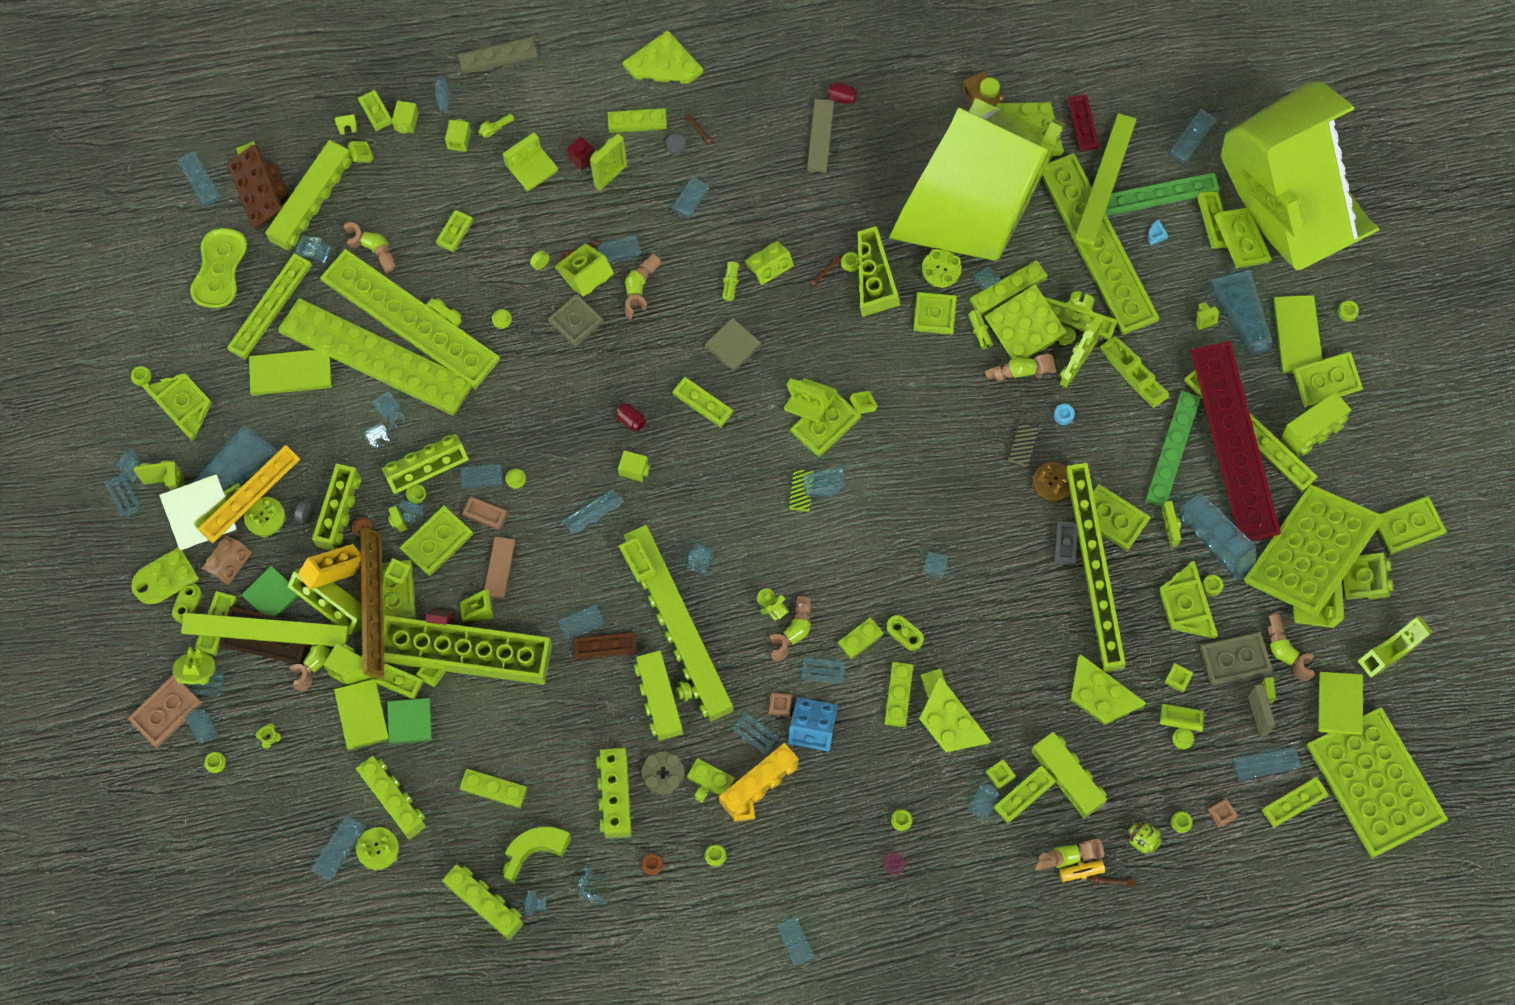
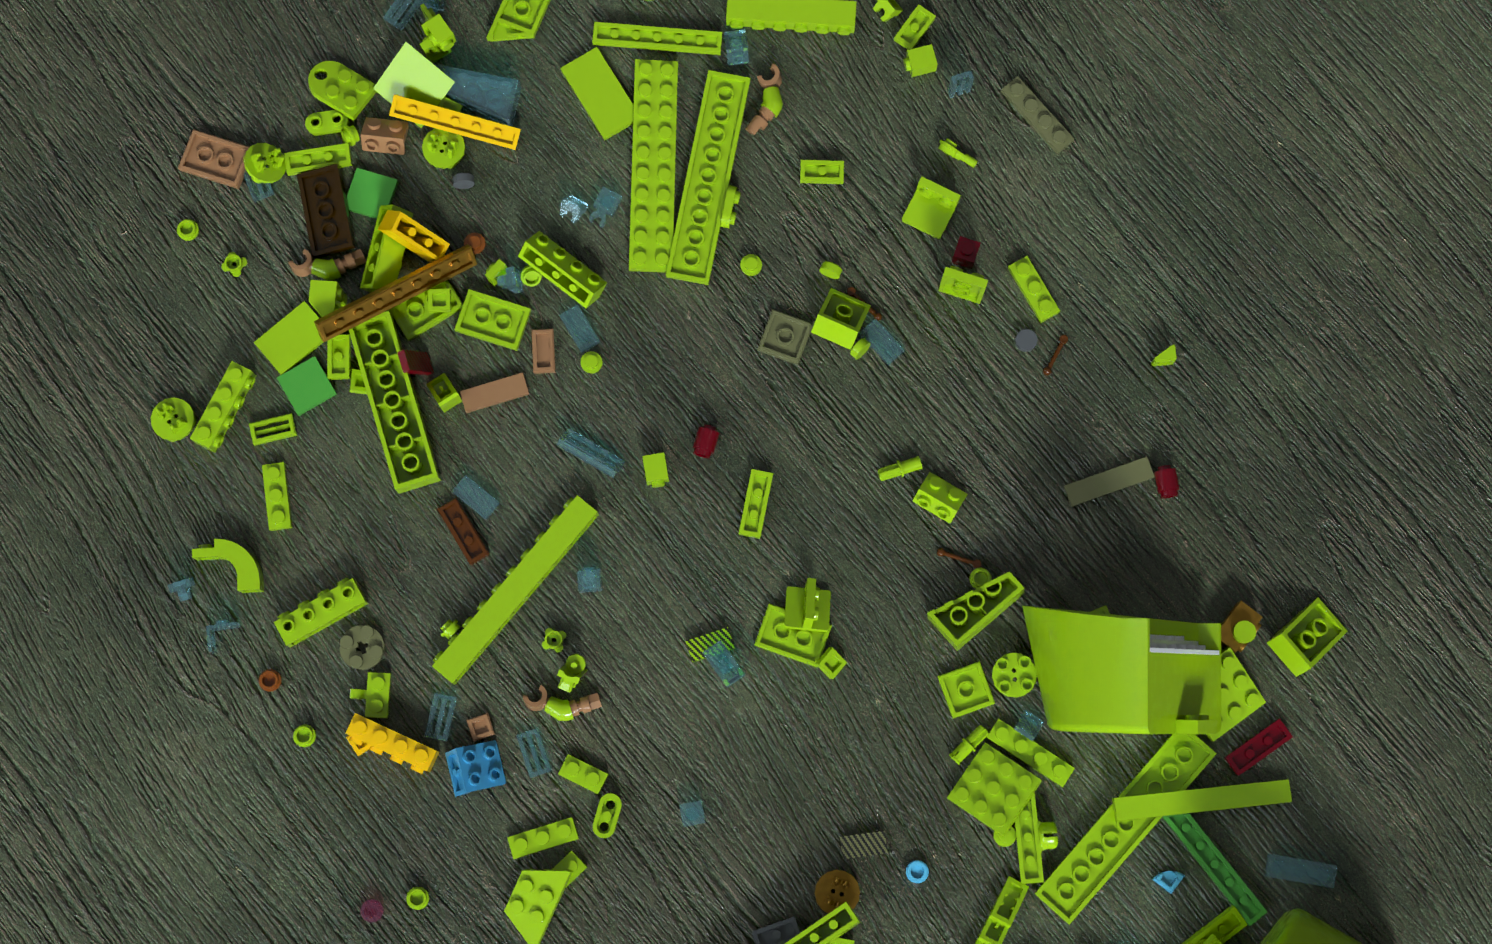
camera: 65 degrees right, 10 degrees up
lime tile [181,613,349,647] -> none
clear light blue bracket [185,709,219,745] -> none
clear light blue plate [311,815,366,882] -> none
lime brick [312,463,361,550] -> none
lime plate [347,141,373,162] -> none
lime brick [442,864,524,941] -> none
lime brick [445,119,471,152] -> none
lime plate [618,536,656,582] -> none
lime plate [622,30,704,84] -> none
medium nougat piece [624,254,662,320] -> none
lime brick [634,650,683,741] -> none
clear light blue plate [672,177,709,219] -> none
olive tile [705,318,762,372] -> none
clear light blue plate [776,917,814,967] -> none
medium nougat piece [985,354,1057,381] -> none
lime plate [1060,314,1105,388] -> none
none -> lime tile [249,413,297,446]
none -> lime plate [341,125,360,147]
none -> lime brick [421,14,457,51]
none -> lime plate [542,628,566,652]
none -> lime tile [850,338,871,360]
none -> lime slope [1151,344,1177,366]
none -> lime slope [1267,597,1348,677]

